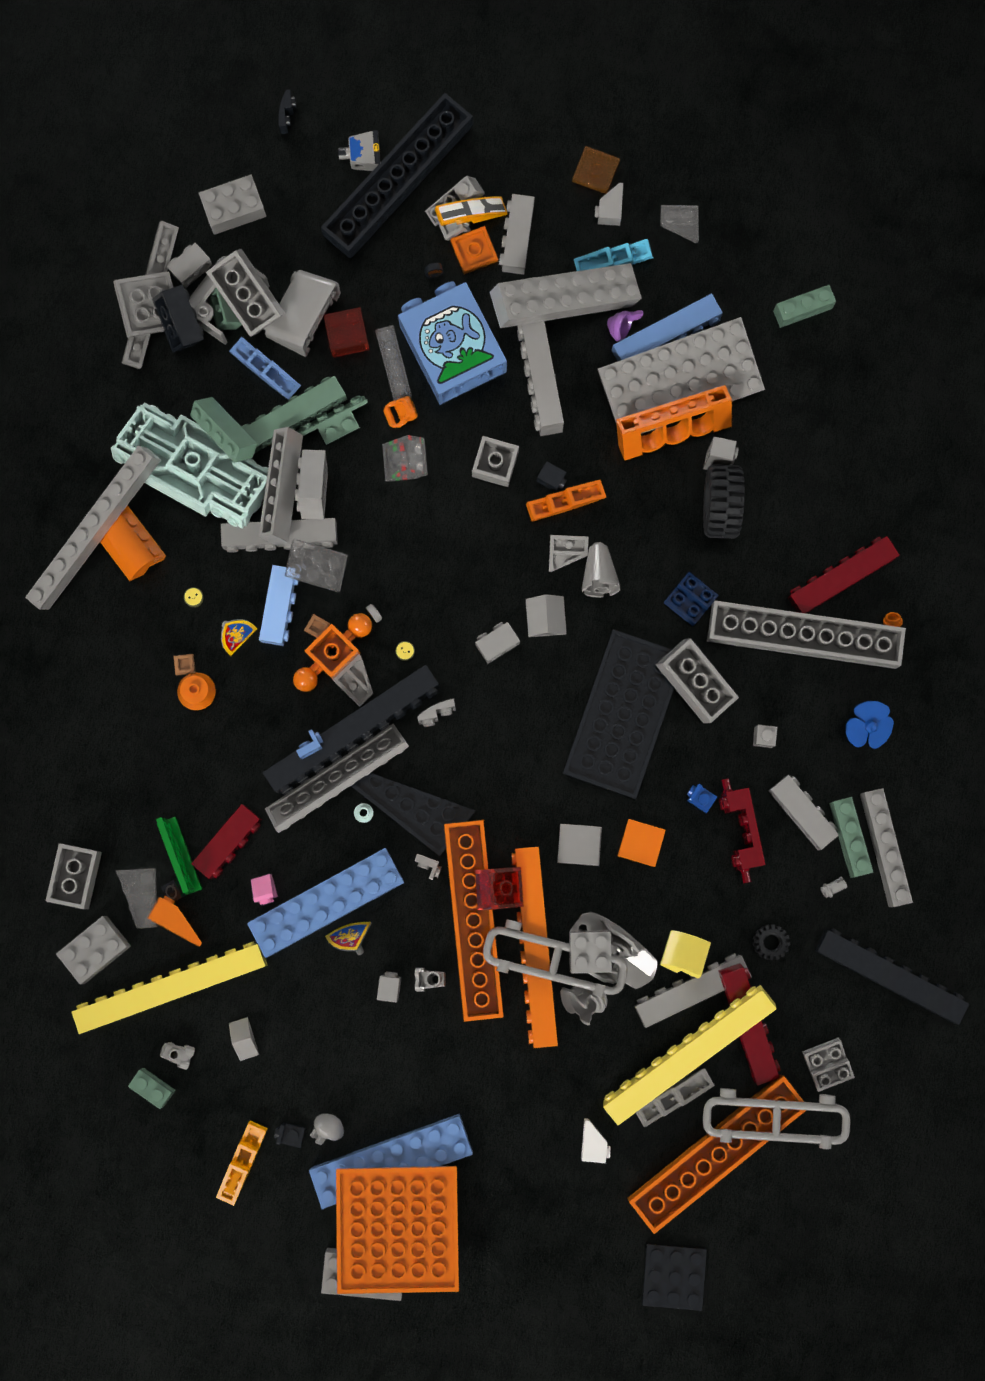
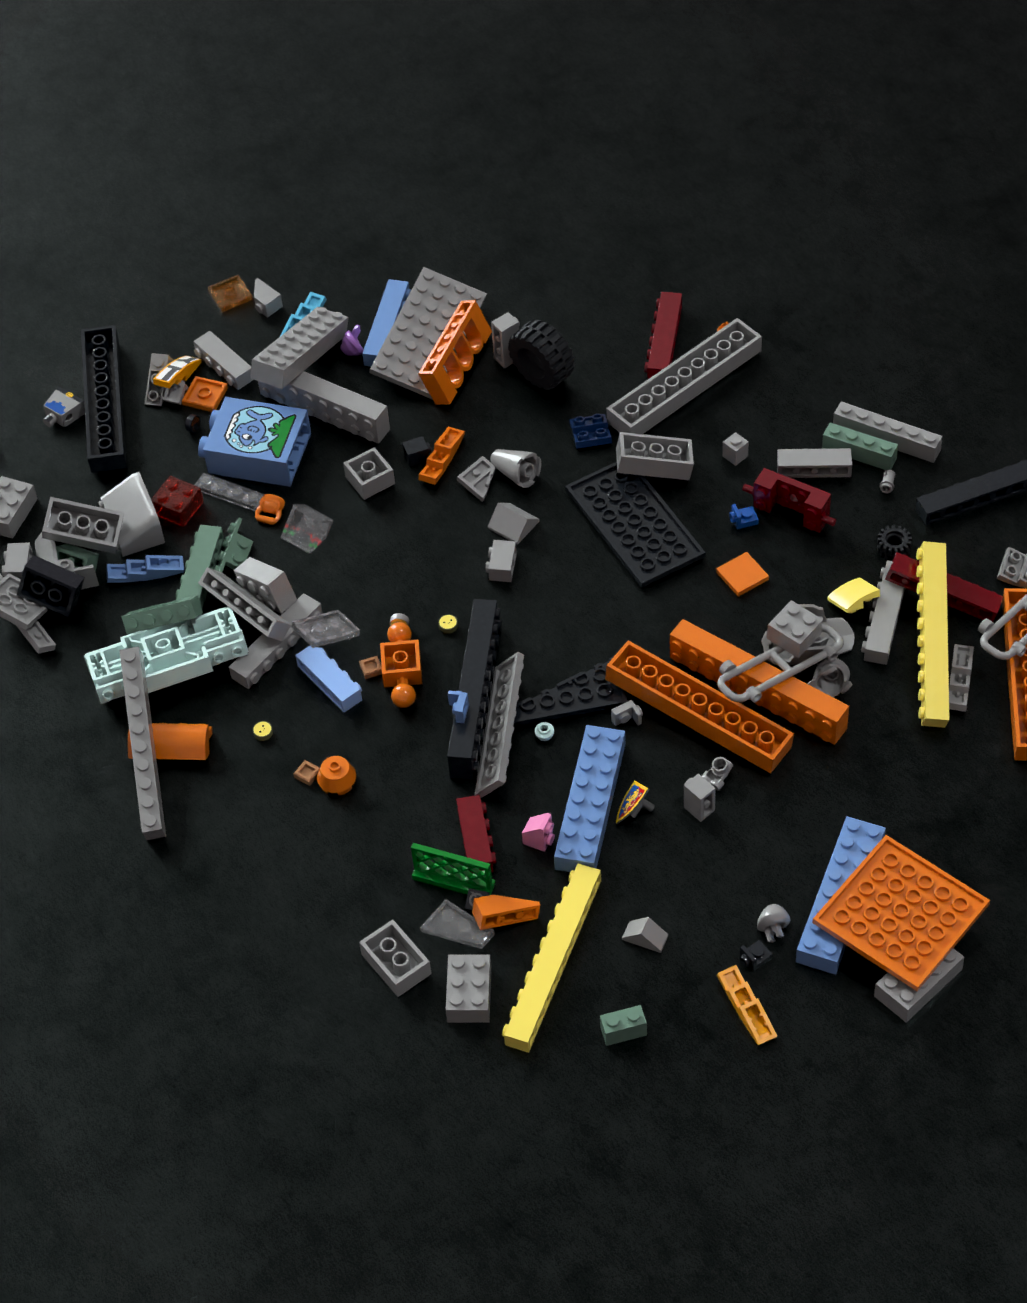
camera: 45 degrees left, 30 degrees down
light grey plate [160,1042,195,1070] -> none
shield [221,619,257,656] -> none
light grey wing [333,654,374,707] -> none
light grey slope [417,699,456,727] -> none
clear red brick [475,867,524,910] -> none
light grey slope [557,824,602,866] -> none
white slope [581,1118,611,1163] -> none
clear wing [661,205,699,243] -> none
sand green brick [773,285,836,328] -> none
blue piece [846,701,894,749] -> none

